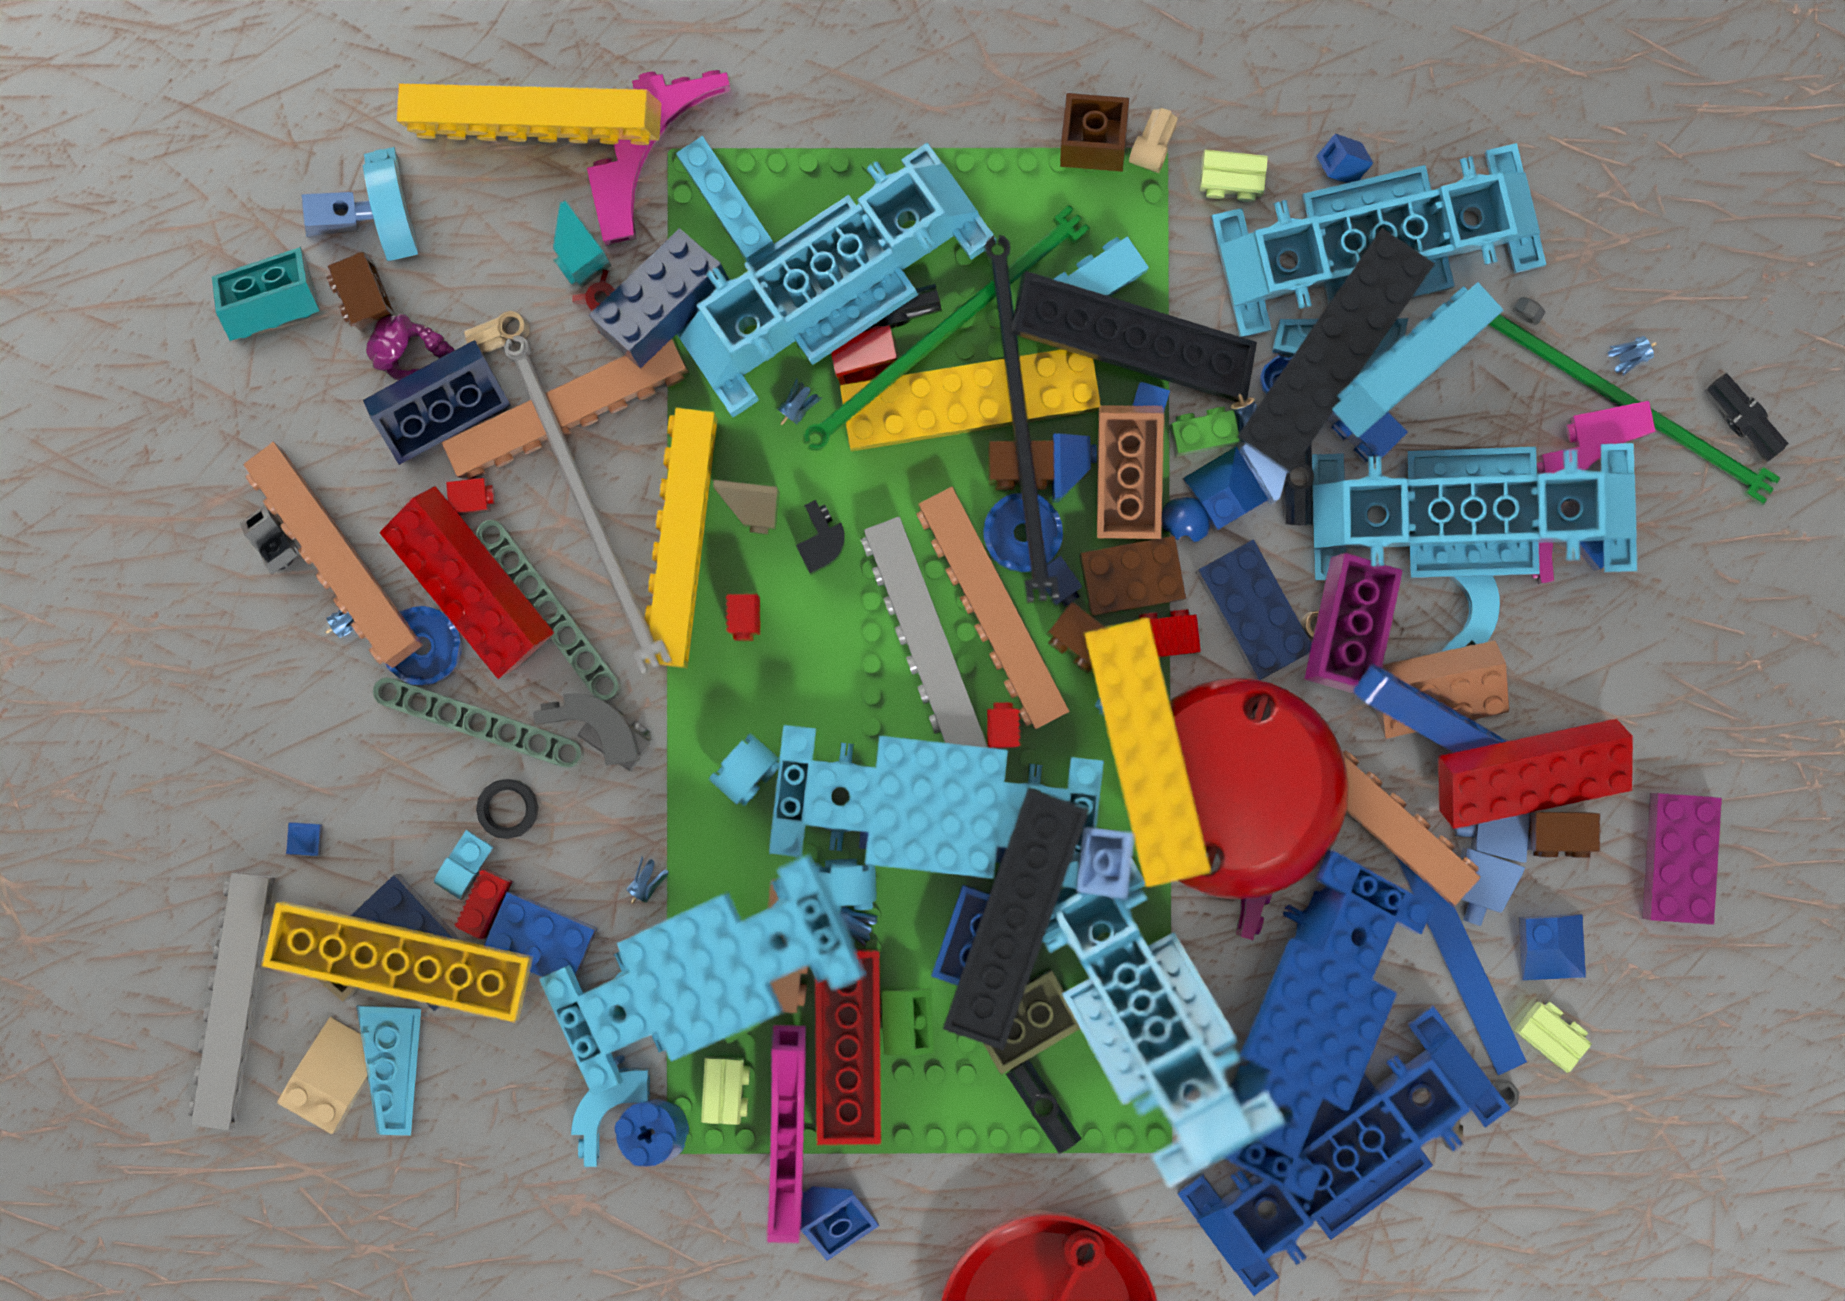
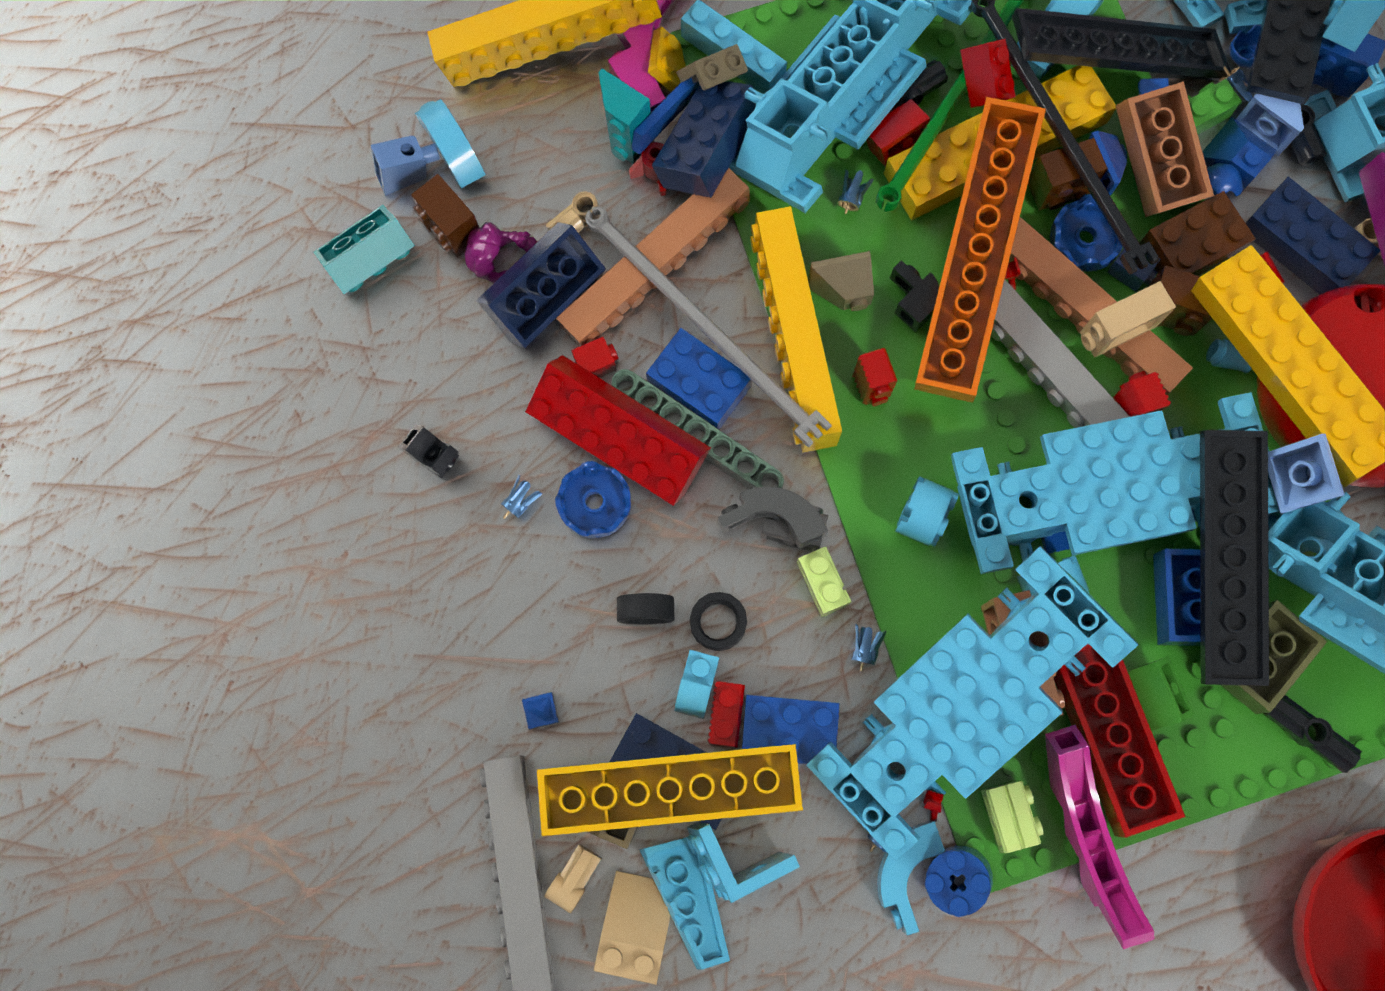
camera: 10 degrees left, 10 degrees down
nougat brick [243,442,423,668] -> none
sand green beam [373,677,584,768] -> none
blue slope [800,1186,879,1261] -> none
none -> tan piece [544,844,602,914]
none -> black tyre [617,593,675,625]
none -> blue tile [631,78,700,155]
none -> blue brick [646,328,752,430]
none -> yellow wing [648,26,686,92]
none -> dark tan bracket [677,44,748,90]
none -> medium azure bracket [686,822,800,903]
none -> yellowish green brick [796,547,851,618]
none -> orange brick [914,97,1046,403]
none -> red hand [923,789,944,822]
none -> red brick [960,38,1016,108]
none -> red hand [1005,257,1021,290]
none -> tan window [1080,281,1176,358]

